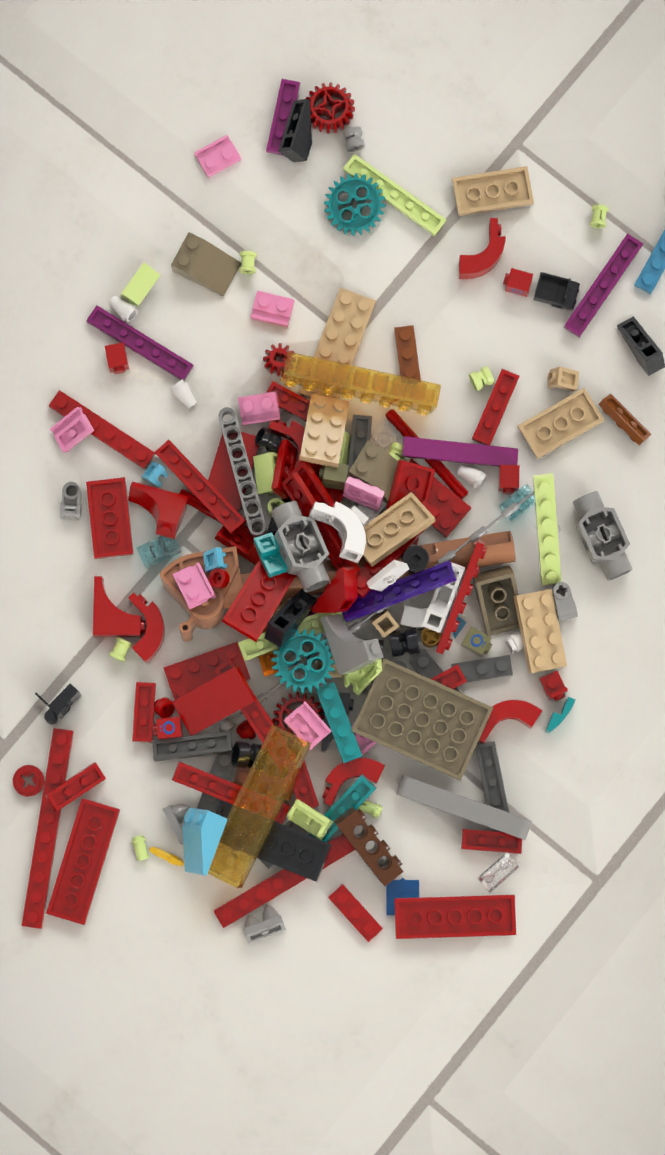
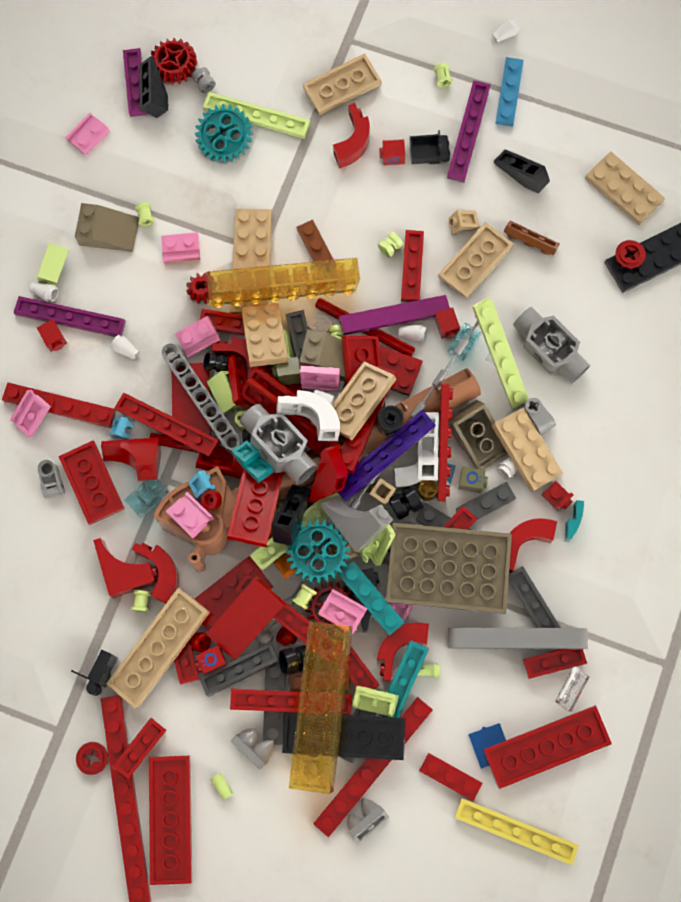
camera: 15 degrees left, 5 degrees down
yellow piece [149,846,184,866] -> none
medium azure slope [182,808,227,876] -> none
reddish brown brick [333,807,404,886] -> none
white plate [367,560,409,592] -> none
none -> tan plate [106,588,210,709]
none -> yellowish green bush [292,583,317,610]
none -> light yellow plate [454,798,579,865]

